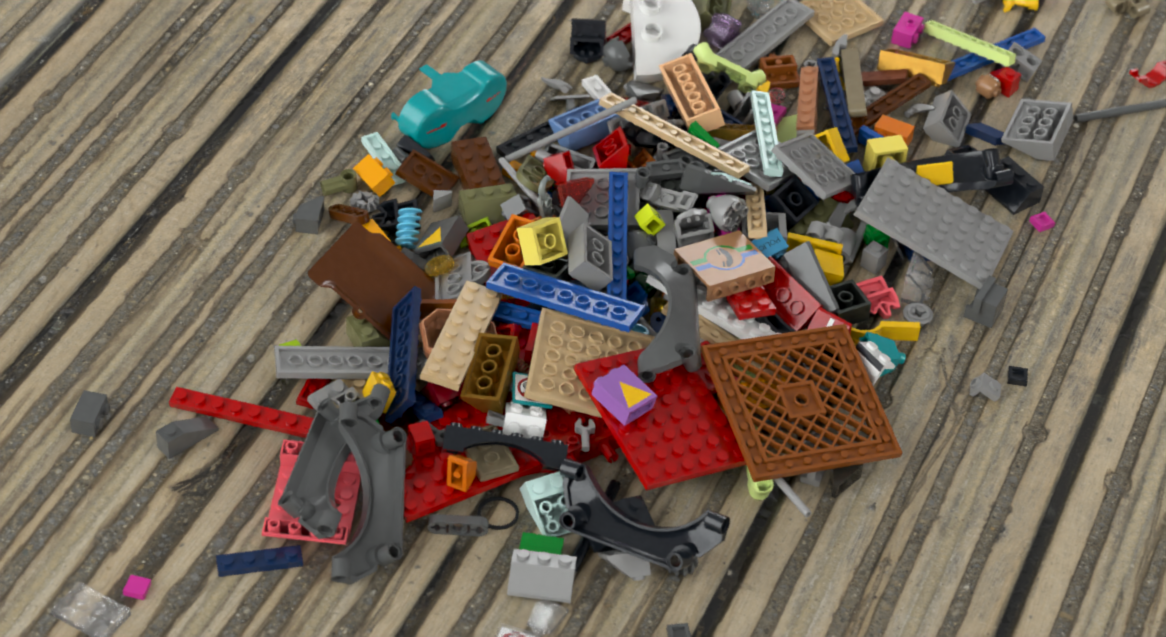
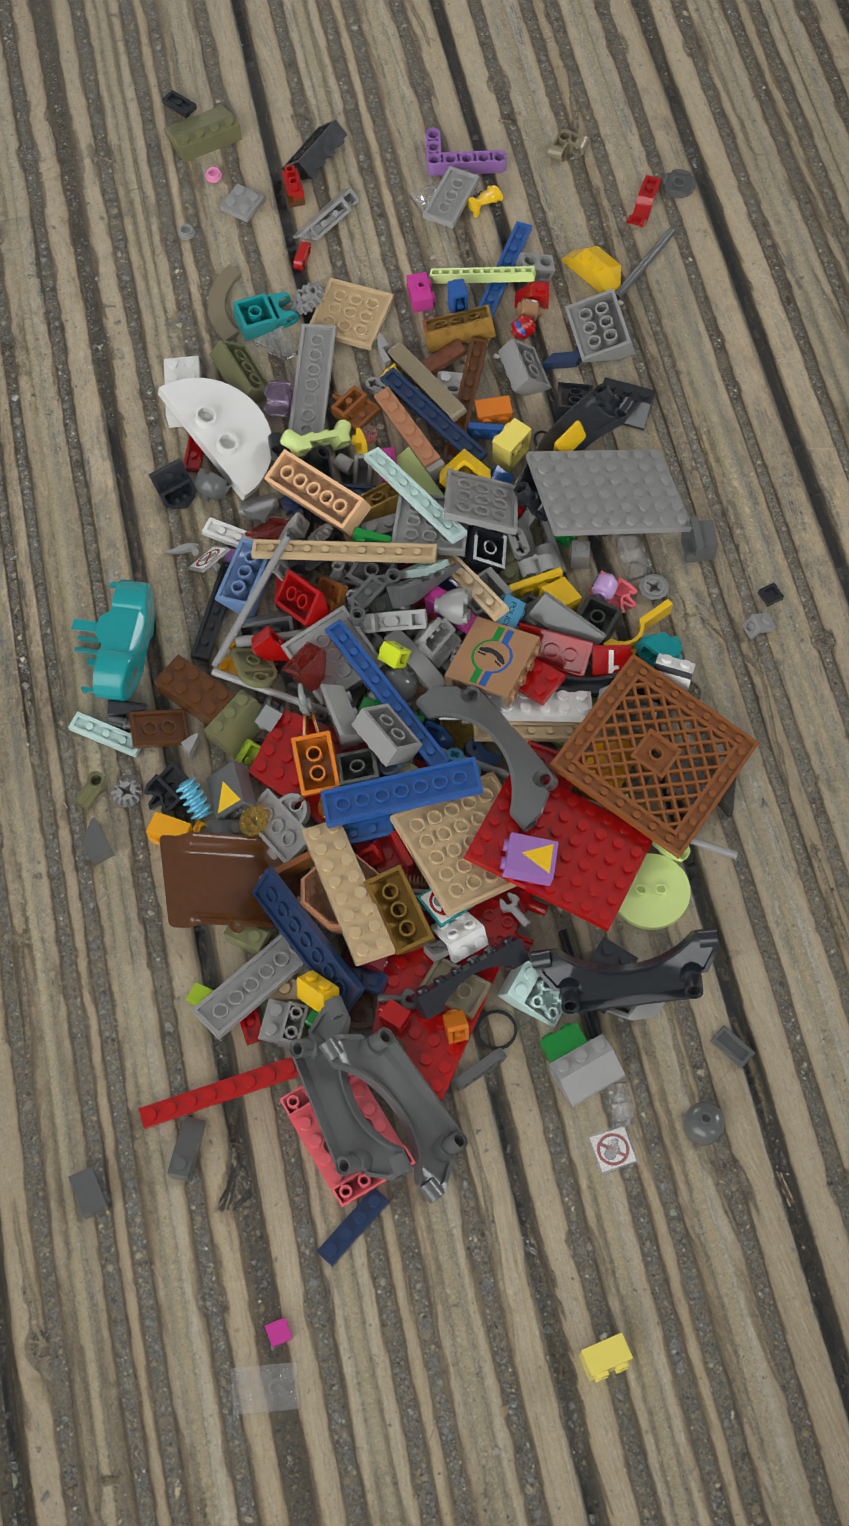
camera: 30 degrees left, 20 degrees up
reddish brown beam [328,204,370,225] -> none
light orange brick [353,154,396,198] -> none
light yellow brick [517,217,568,265] -> none
light grey bar [904,103,935,118] -> none
dark pink tile [1029,211,1055,232] -> none
none -> blue brick [447,279,468,313]
none -> light grey beam [508,527,530,561]
none -> red head [510,315,536,341]
none -> yellow wedge [561,246,621,293]
none -> lavender head [591,573,618,601]
none -> yellowish green plate [618,853,691,930]

